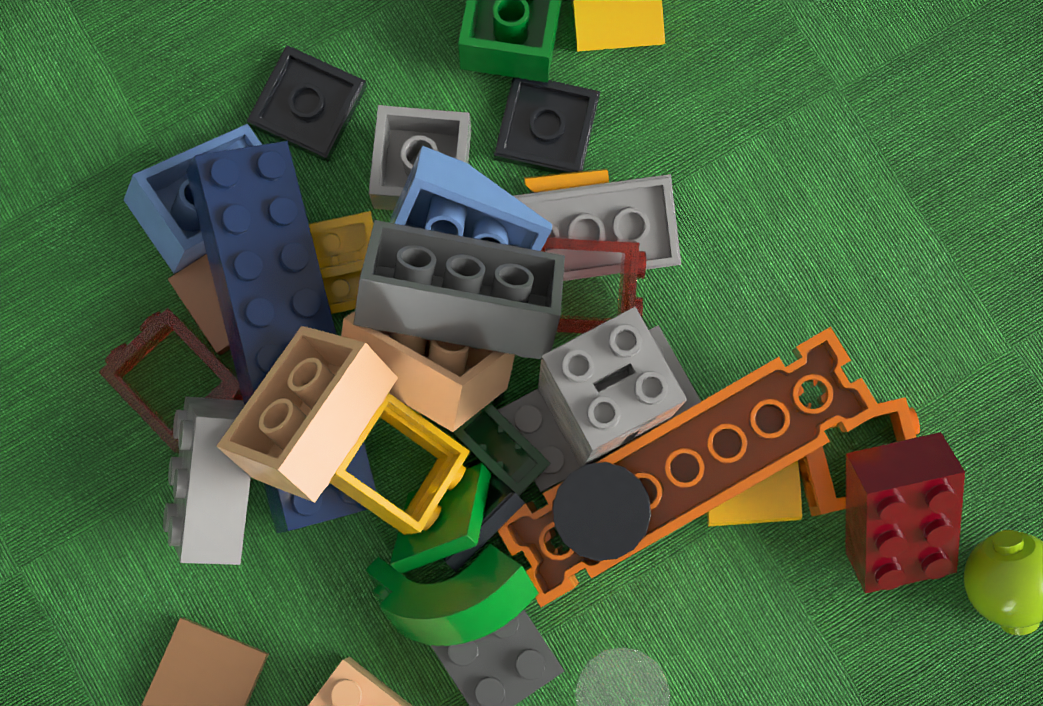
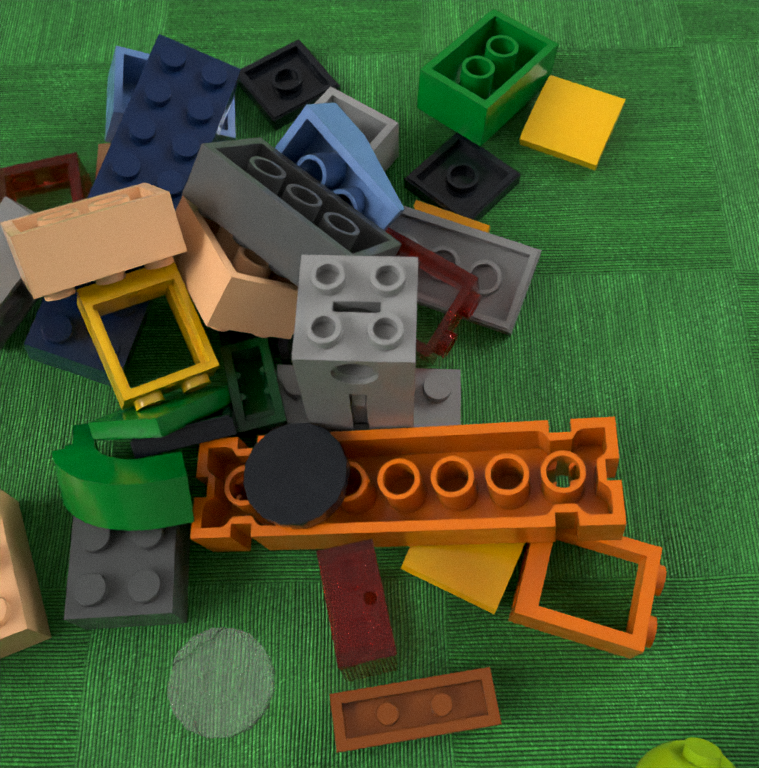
camera: 35 degrees right, 15 degrees down
dark red brick [845,432,965,594] -> none
none -> clear red window [316,539,398,682]
none -> dark orange plate [329,667,502,753]

